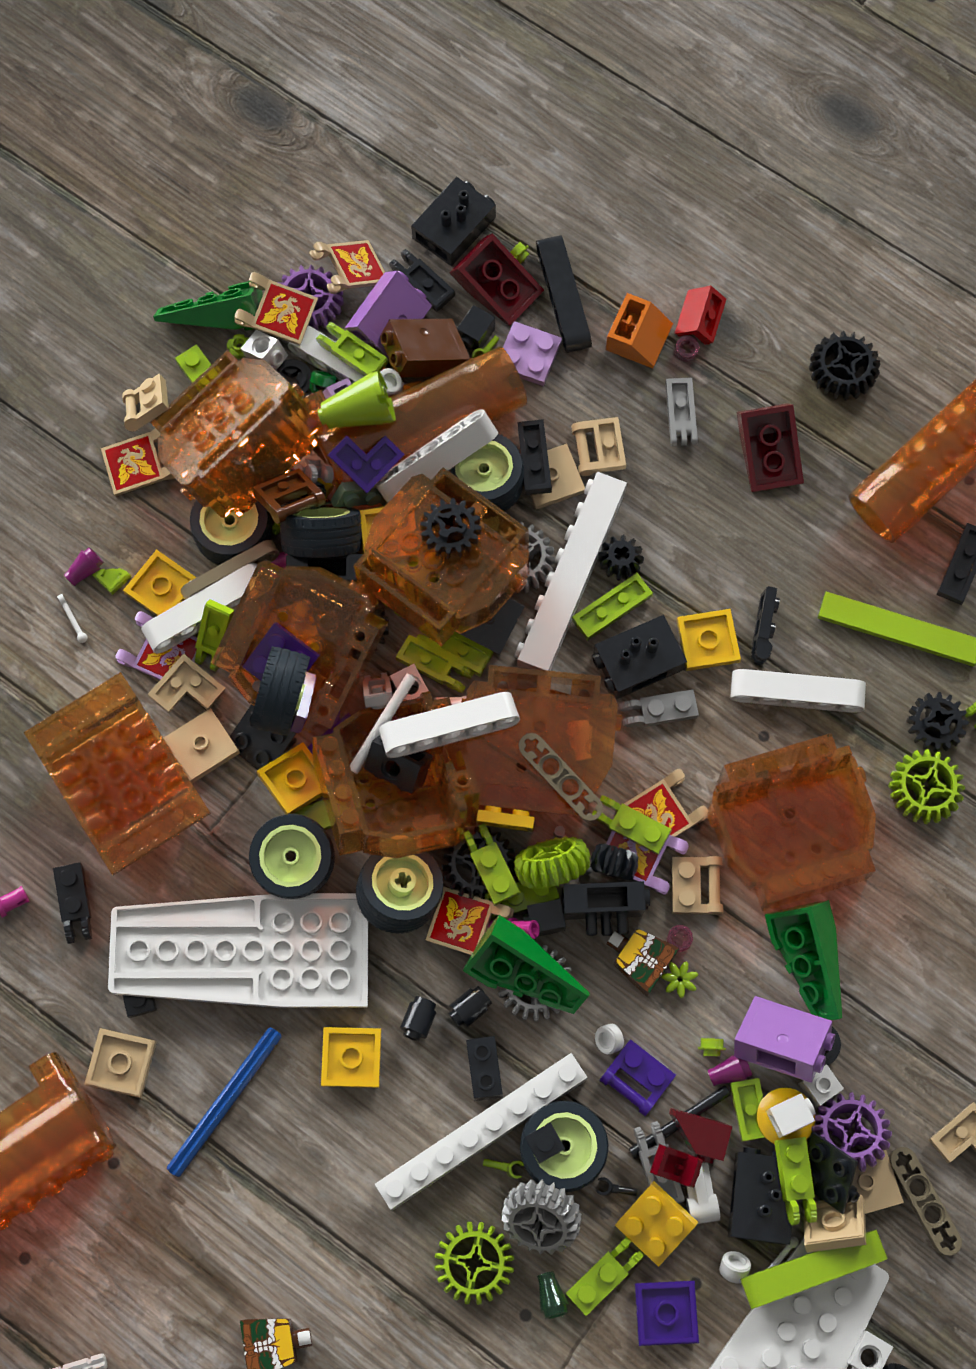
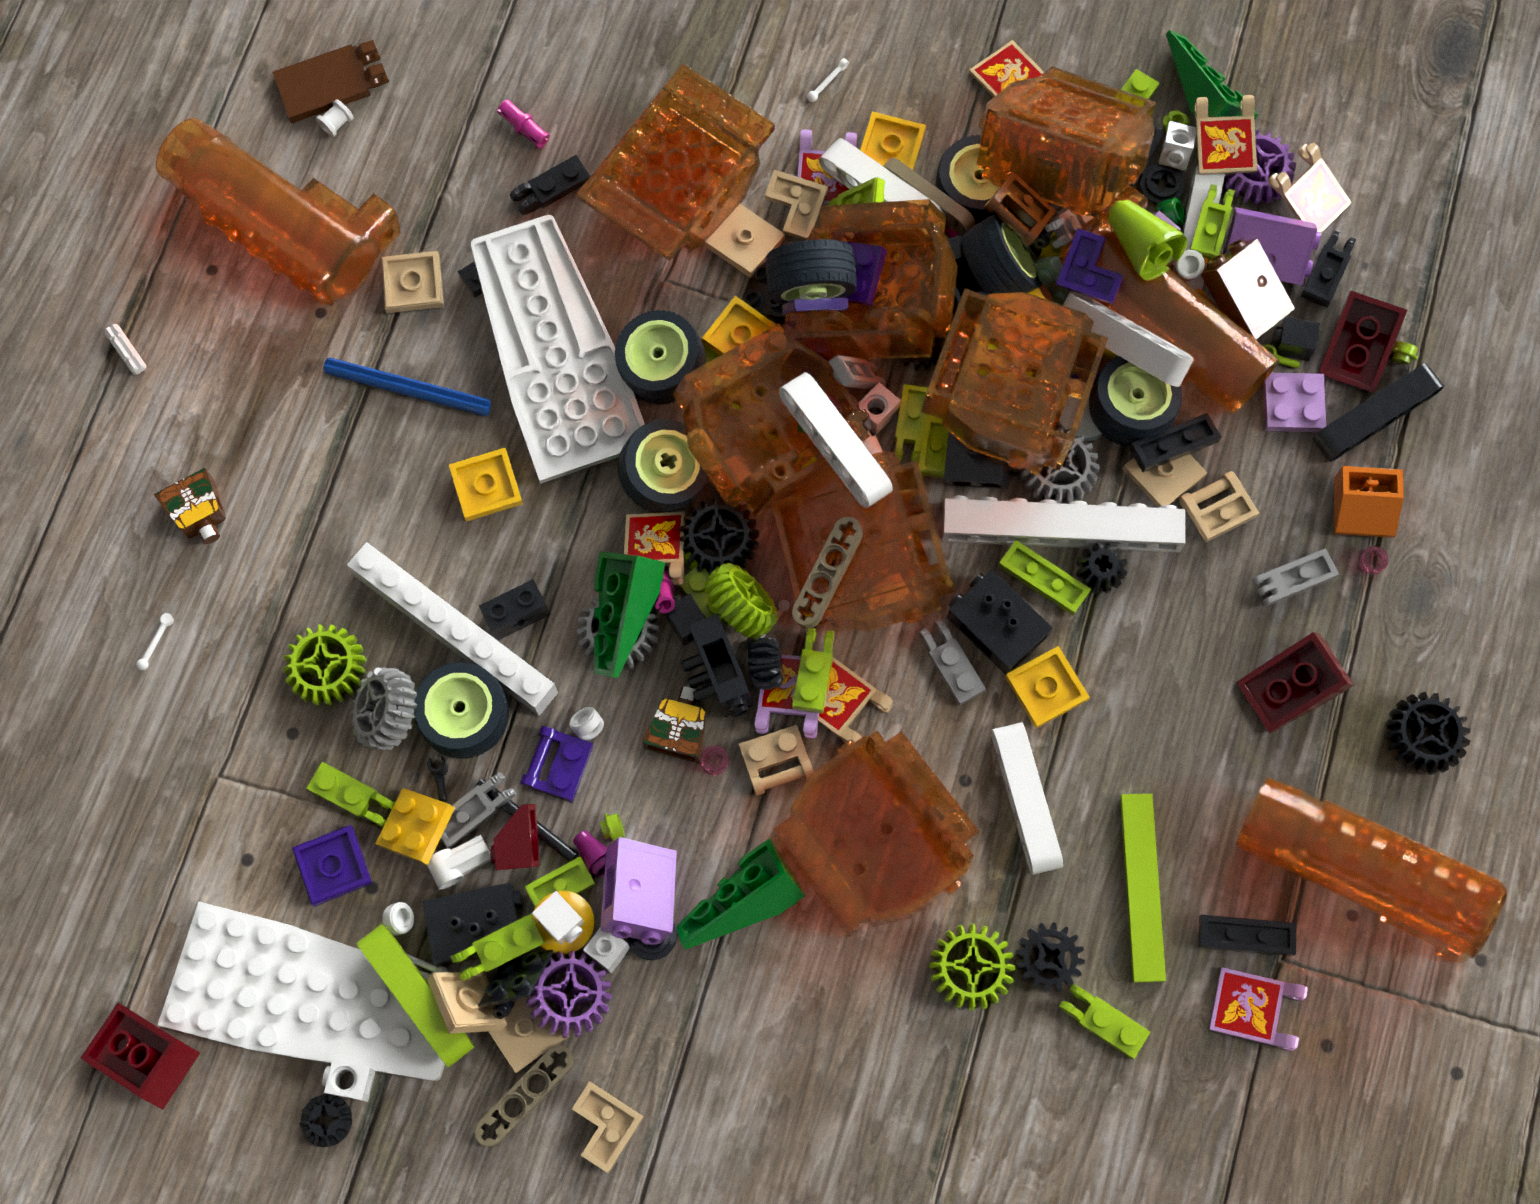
camera: 70 degrees right, 0 degrees up
magenta cone [64,547,104,586] -> none
lime tile [93,568,131,595] -> none
tan plate [122,374,169,431] -> none
white bar [348,673,417,774] -> none
black brick [364,735,433,794] -> none
black brick [400,996,437,1042] -> none
black piece [411,176,496,267] -> none
black gear [420,498,481,559] -> none
black brick [448,986,492,1028] -> none
lime hinge [463,823,520,906] -> none
yellow plate [477,806,535,832] -> none
lime hand [483,1158,524,1179] -> none
black plate [525,1122,565,1164] -> none
clear green cone [537,1271,569,1319] -> none
dark red bracket [650,1144,703,1188] -> none
lime plant [661,961,698,998] -> none
red panel [675,285,726,345] -> none
black hinge [751,586,780,665] -> none

